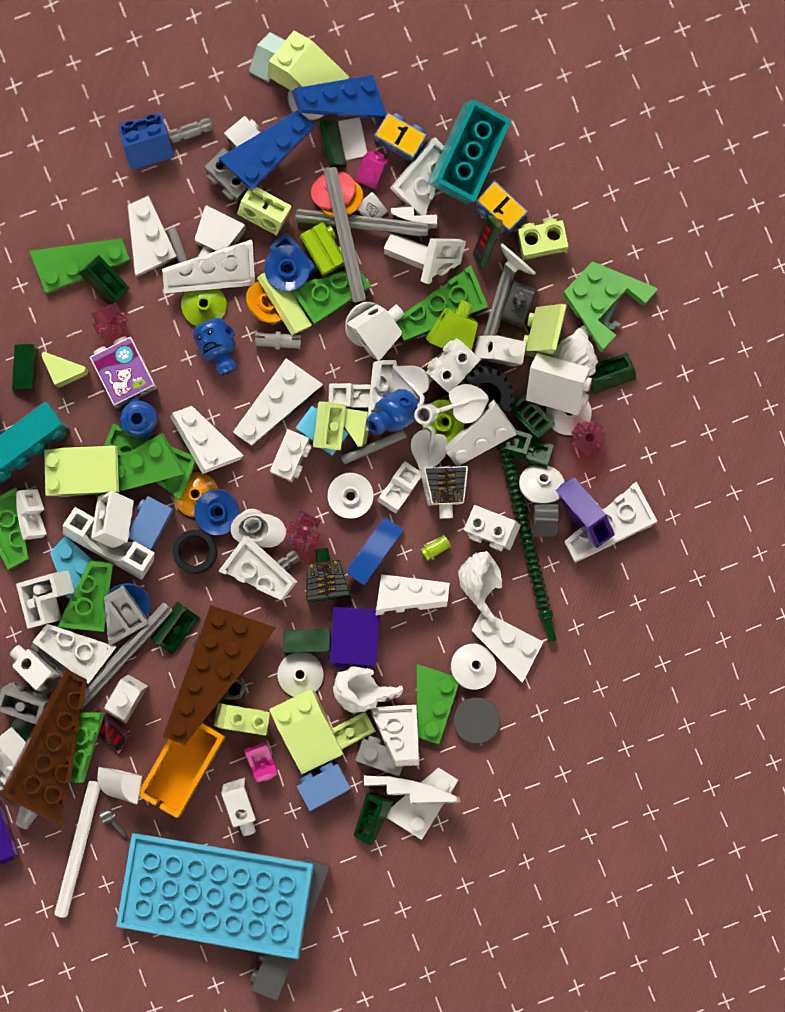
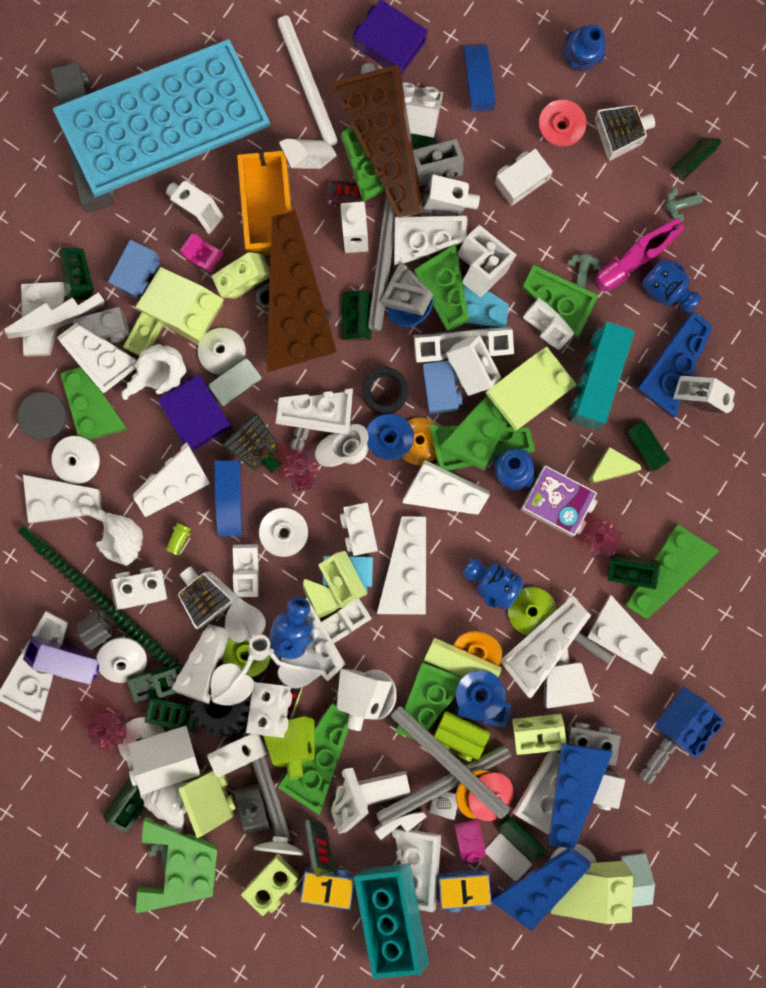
camera: 140 degrees right, 0 degrees up
flat silver hand [100,809,127,837] -> none
light grey pin [255,331,301,350] -> none
light grey bar [341,429,407,465] -> none
none -> white wing [513,751,560,835]

